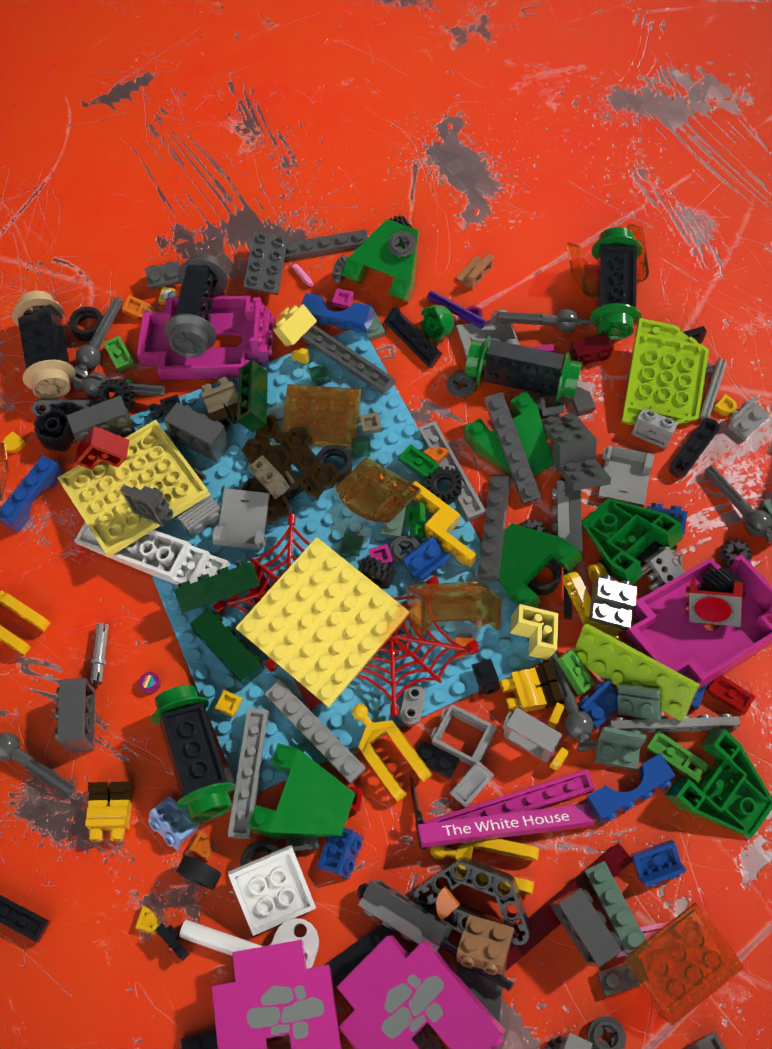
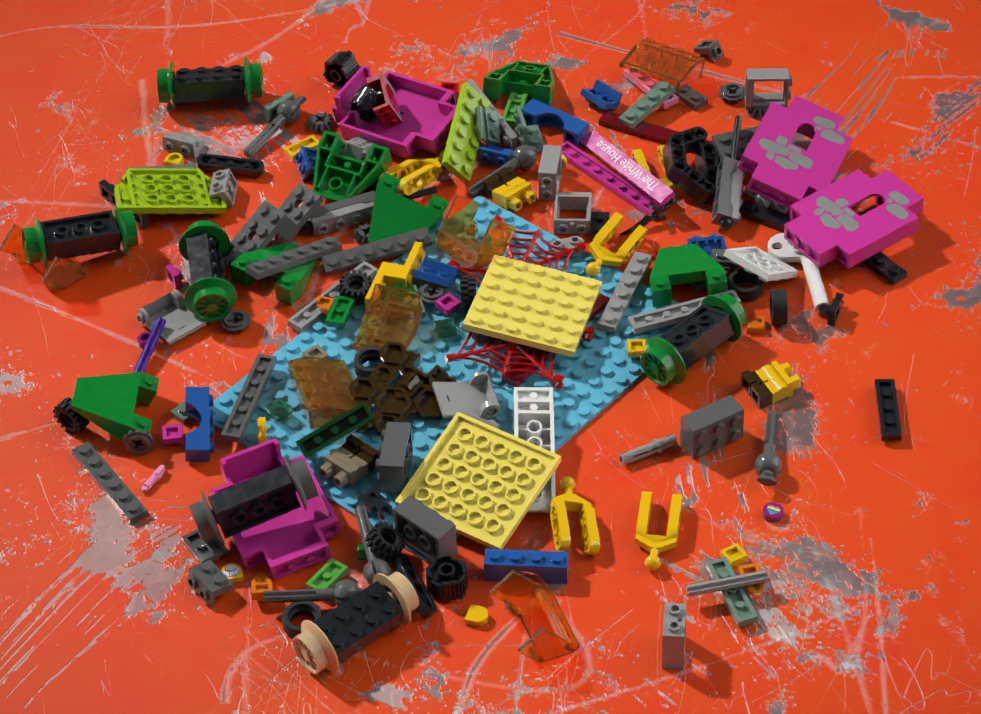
camera: 115 degrees left, 20 degrees down
red brick [75,426,129,470] -> none
dark grey plate [120,485,173,527] -> none
yellow tile [135,906,159,935] -> none
magenta tile [139,672,161,694] -> none
light blue bracket [148,796,200,850] -> none
dark green brick [174,560,261,613] -> none
dark green brick [189,608,263,687] -> none
dark grey bracket [243,231,288,295] -> none
dark tan brick [248,455,290,500] -> none
light yellow brick [272,304,317,346] -> none
clear green plate [351,438,371,457] -> none
black plate [384,308,442,368] -> none
dark grey gear [388,231,416,258] -> none
green cylinder [420,304,454,342] -> none
orange tile [436,886,460,921] -> none
light grey tile [450,761,494,808] -> none
medium nougat plate [456,915,514,975] -> none
medium nougat panel [457,253,494,290] -> none
black bracket [472,659,499,695] -> none
dark grey piece [496,309,590,334] -> none
light yellow brick [510,604,558,660] -> none
yellow tile [547,702,564,729] -> none
dark grey brick [549,888,622,967] -> none
bright green plate [556,648,595,695] -> none
dark red brick [568,333,612,366] -> none
plate [589,576,637,630] -> none
light grey door [598,445,654,507] -> none
none -> yellow tile [283,135,319,162]
none -> yellow piece [550,476,600,556]
none -> dark grey bracket [712,249,738,274]

